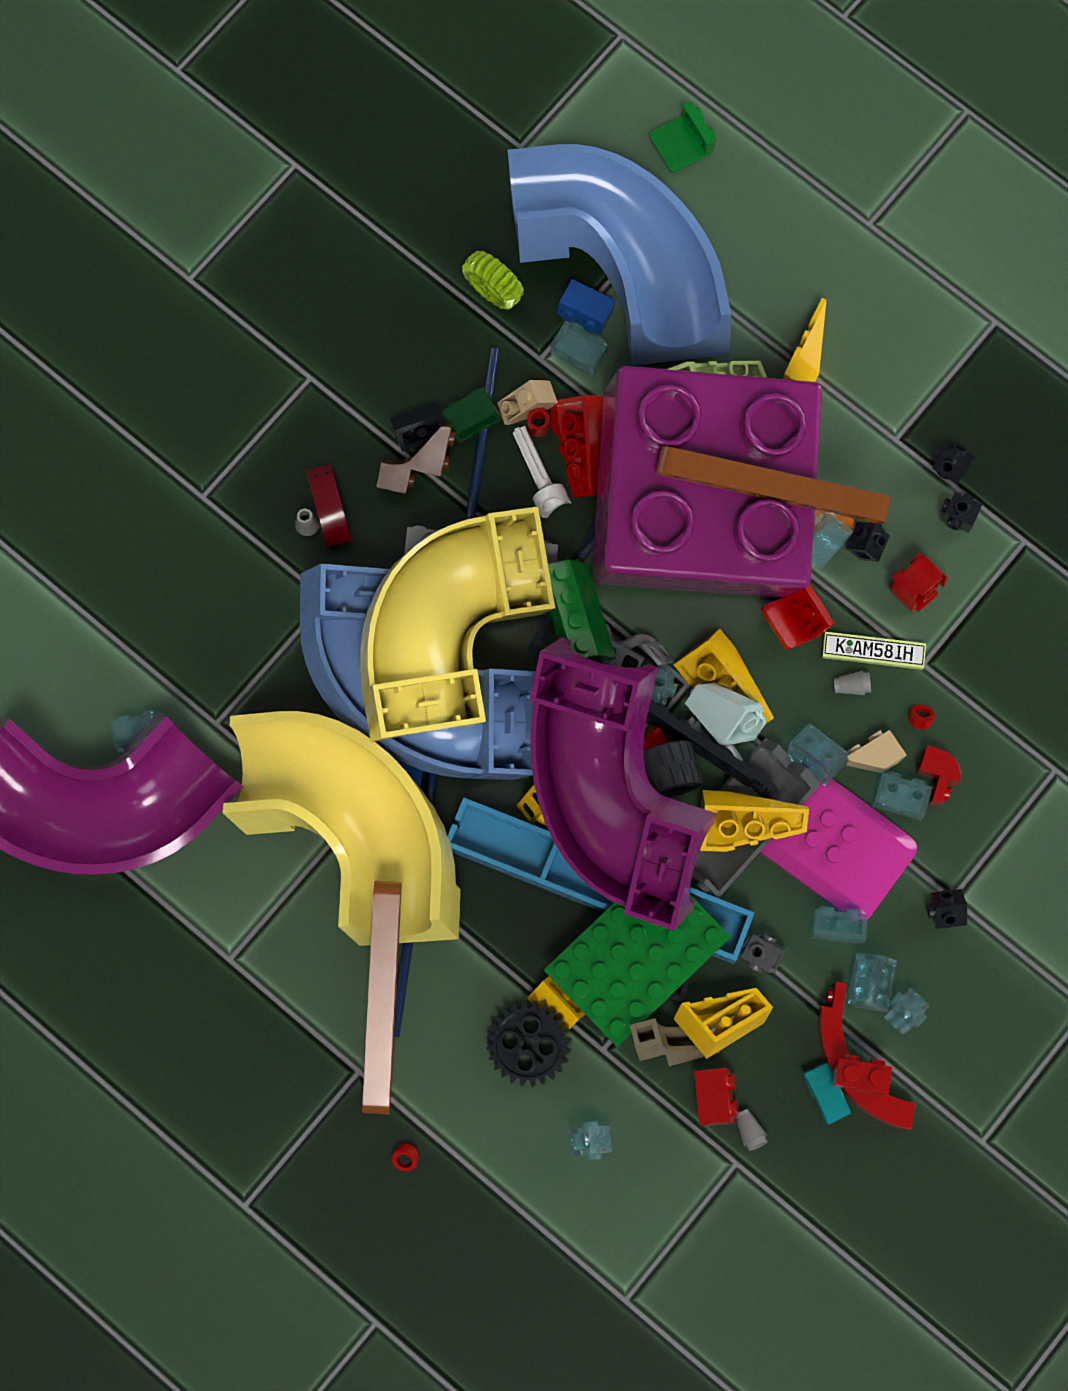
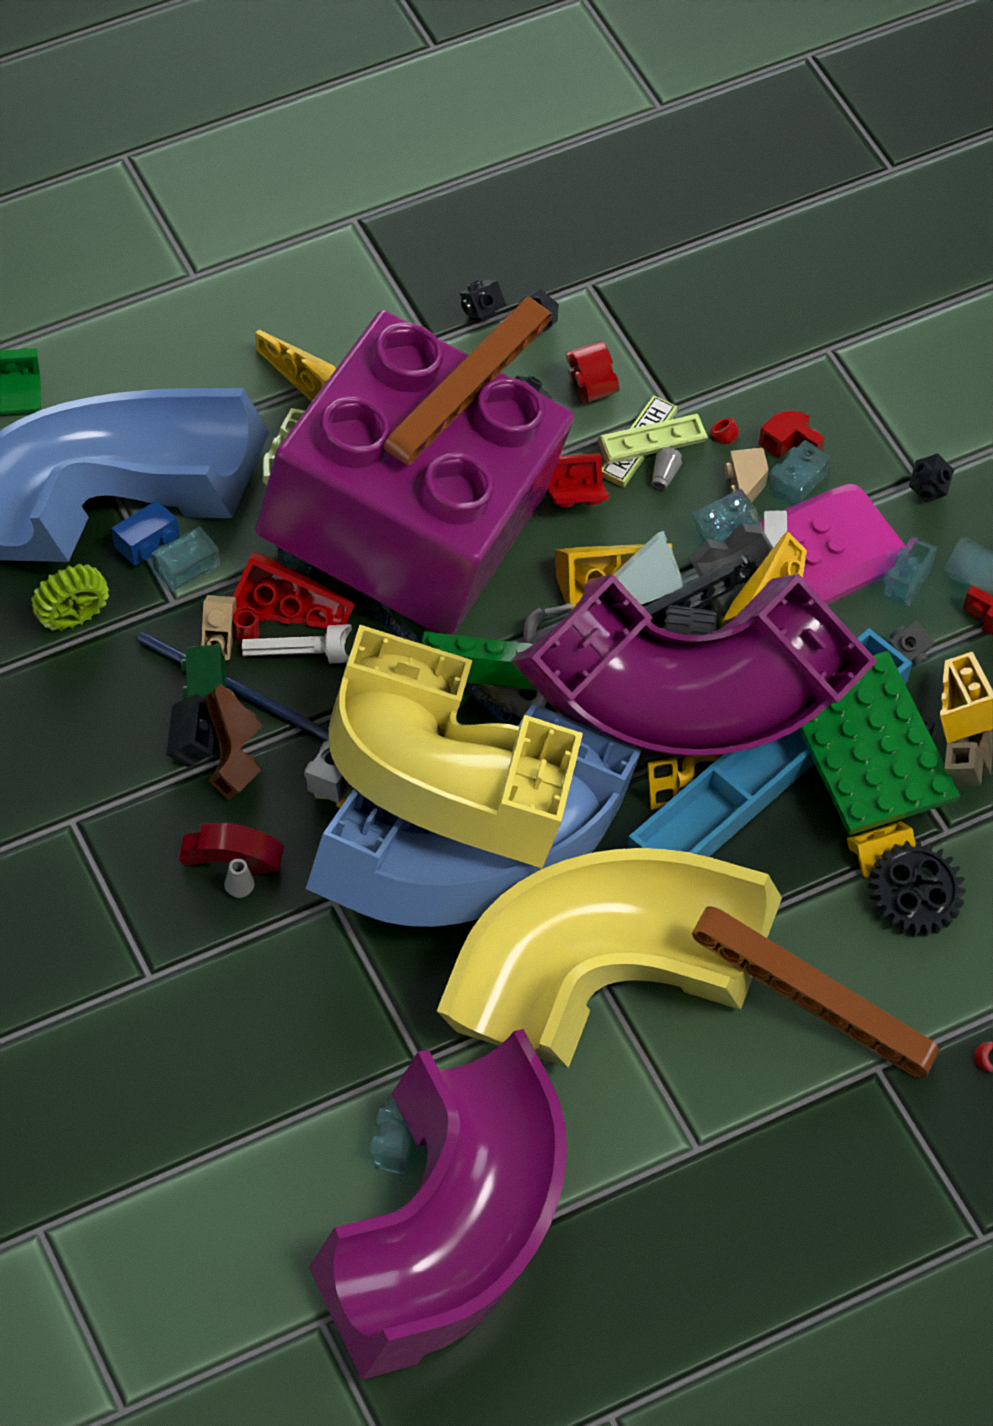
camera: 70 degrees left, 20 degrees down
none -> yellowish green tile [597,414,708,464]
none -> white sticker [764,511,787,548]

